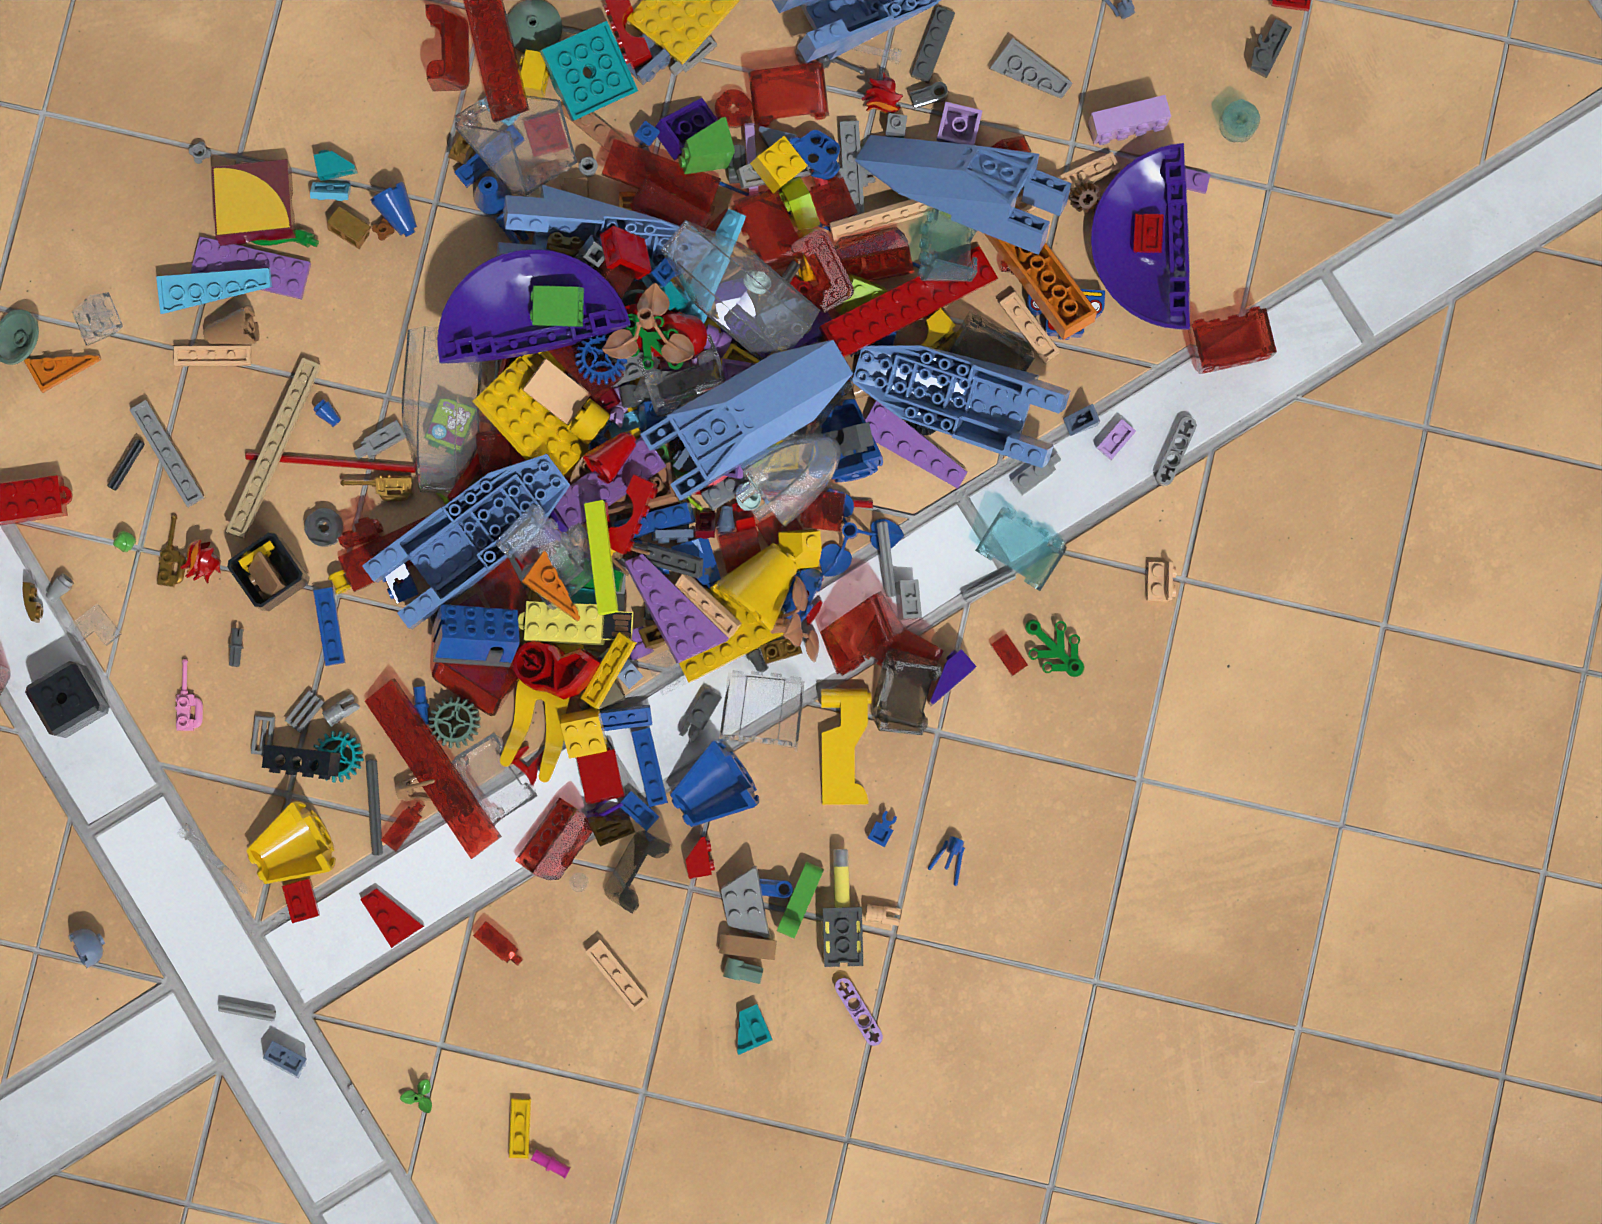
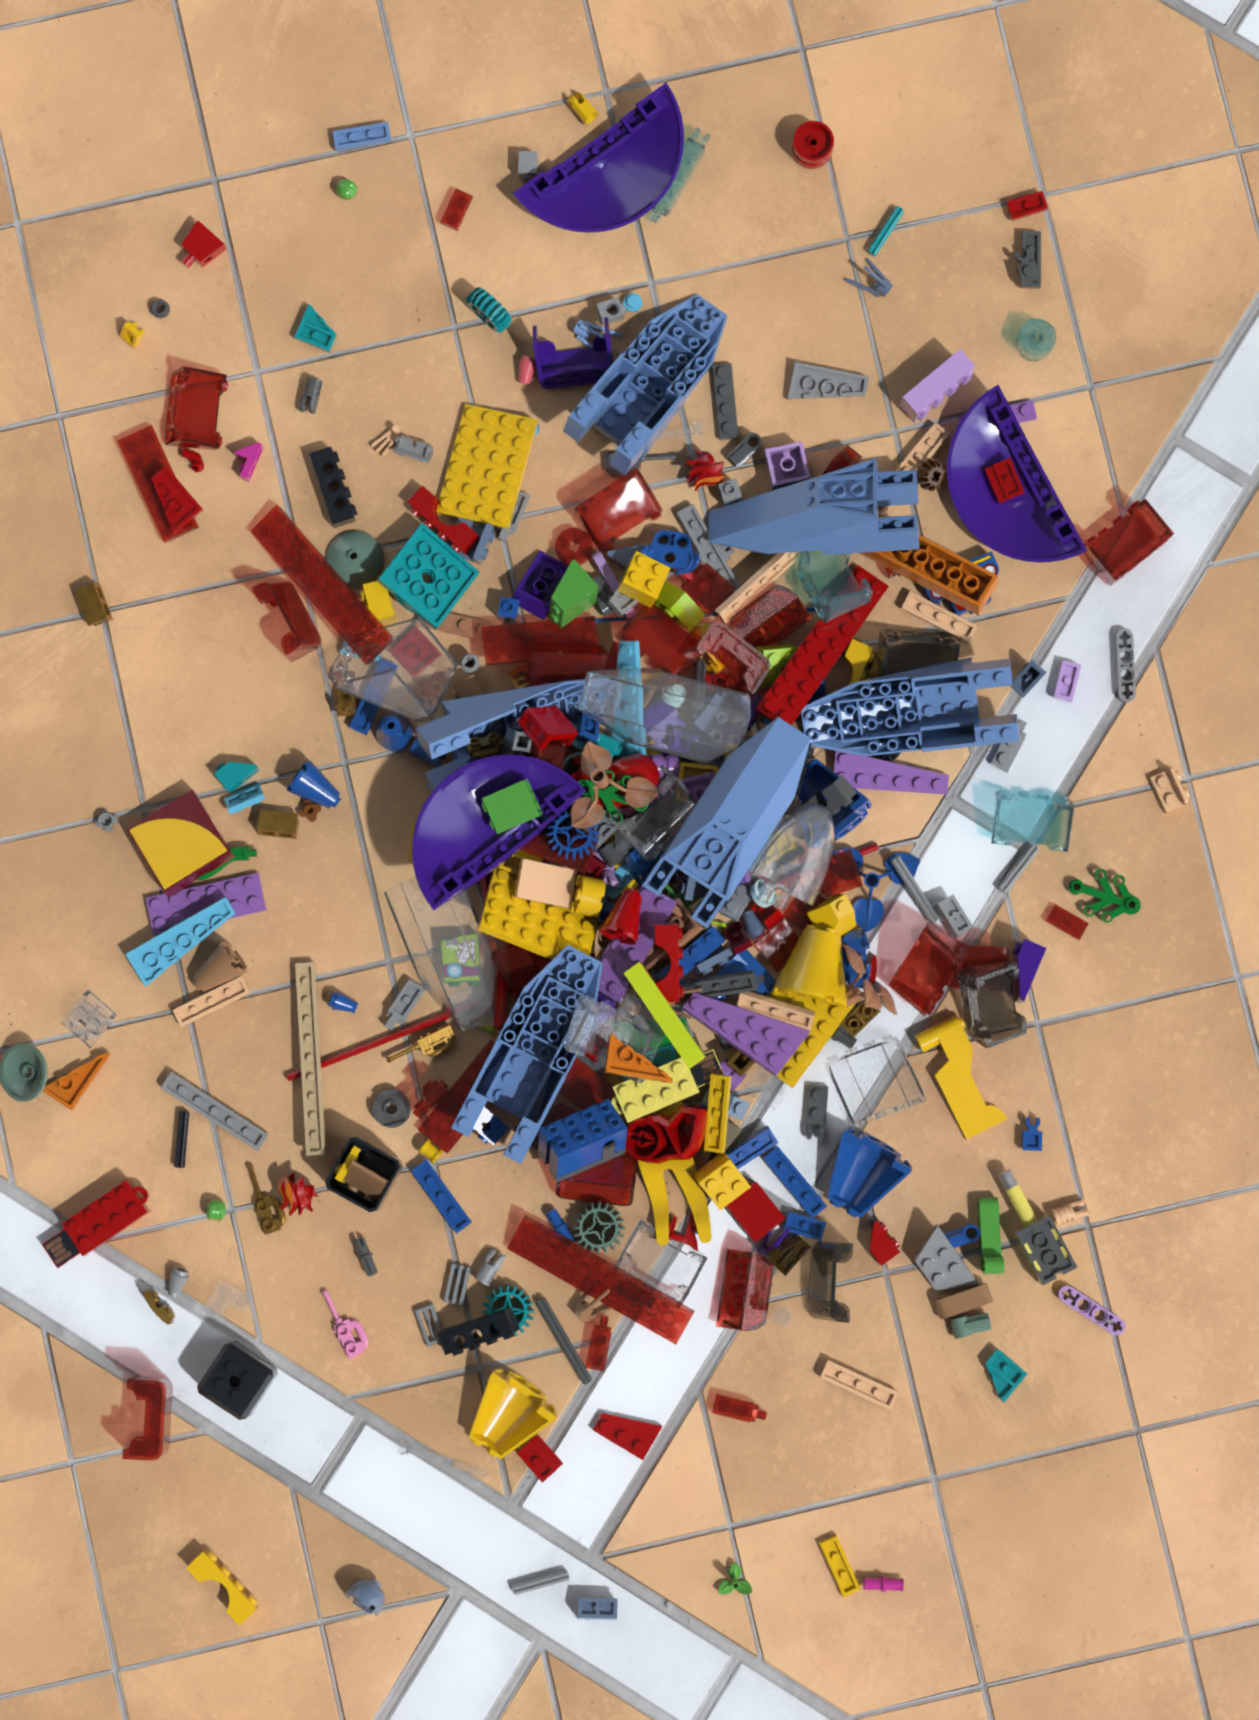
camera: 25 degrees left, 0 degrees up
blue plant [928,836,965,886] -> none

